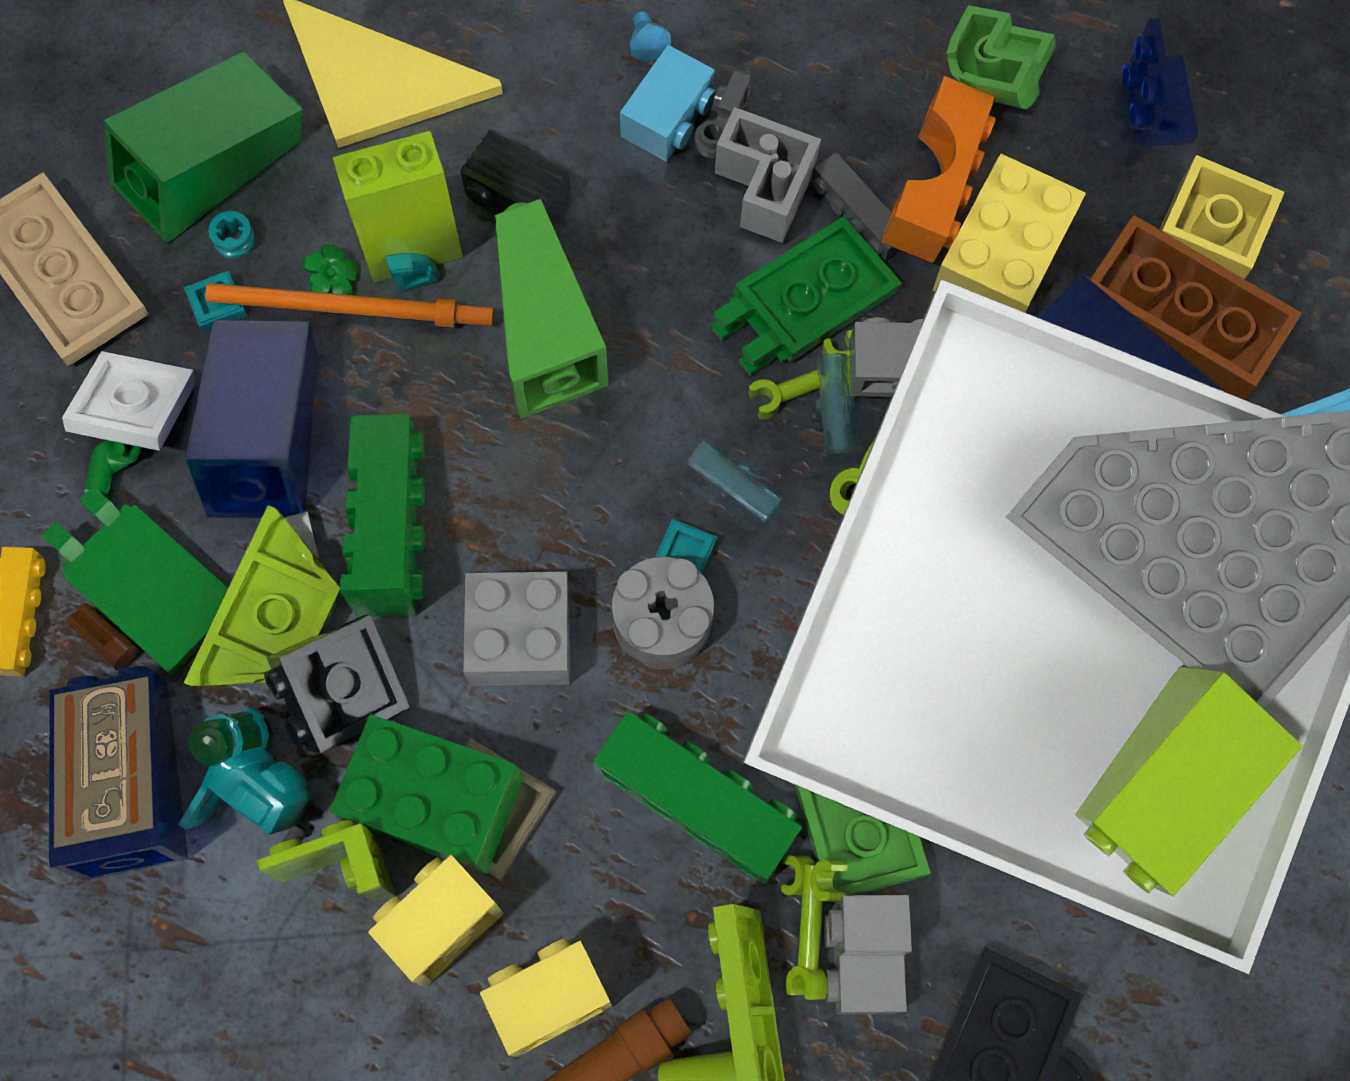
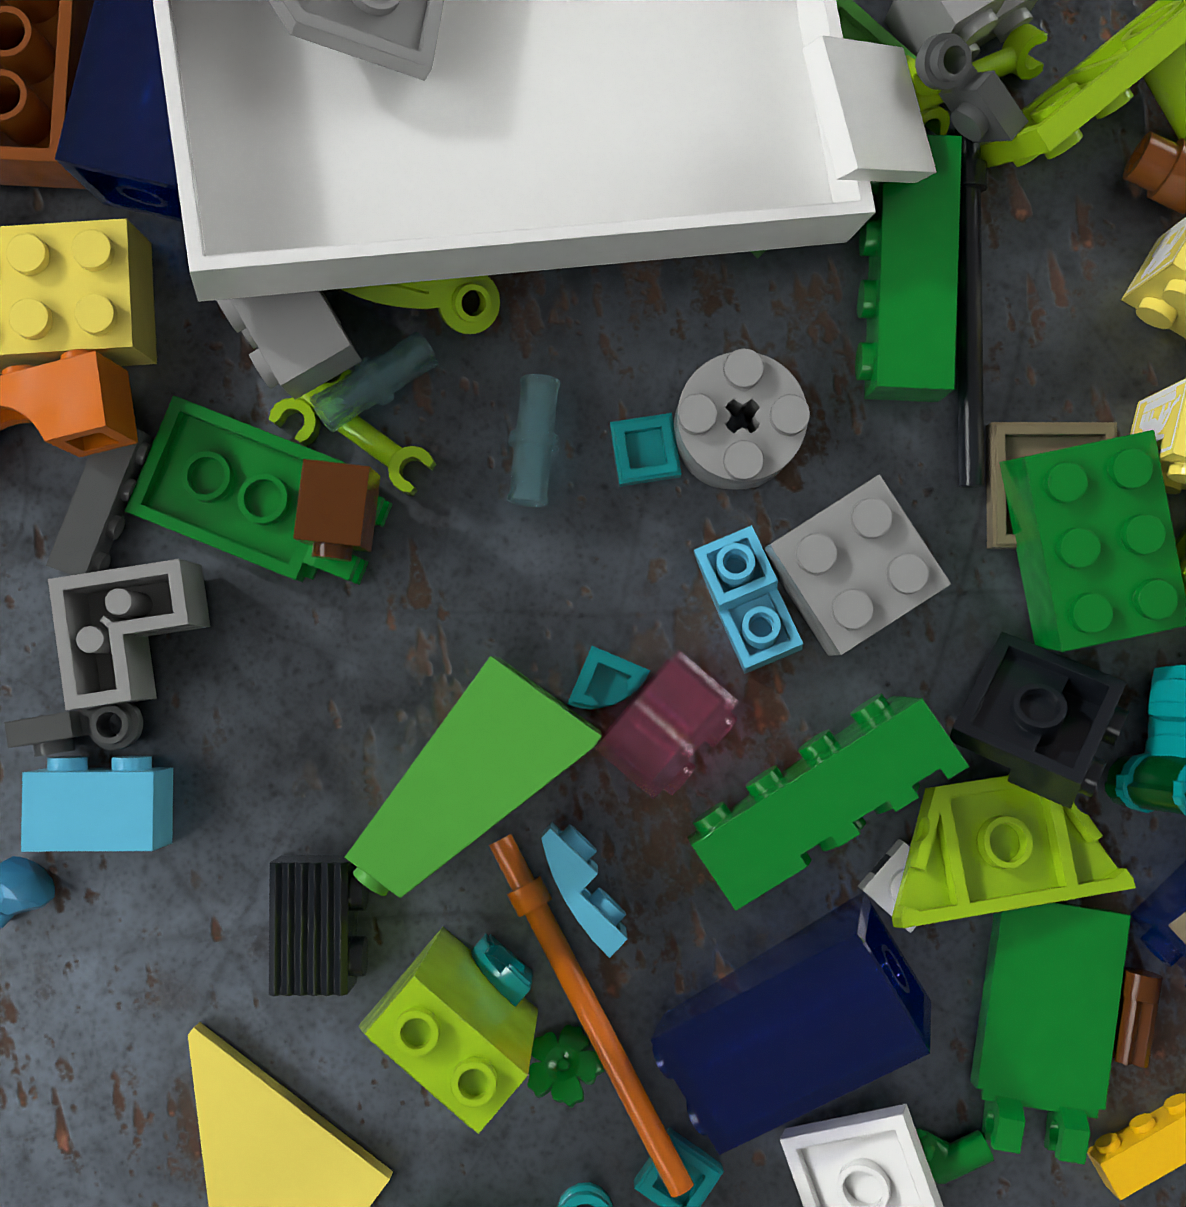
camera: 120 degrees left, 15 degrees up
none -> reddish brown brick [293,459,381,562]
none -> medium azure slope [541,822,628,958]
none -> teal tile [567,646,650,709]
none -> clear pink brick [595,649,738,799]
none -> medium azure slope [694,525,803,674]
none -> white tile [802,35,937,183]
none -> dark grey plate [915,33,1029,143]
none -> black bar [955,128,988,488]

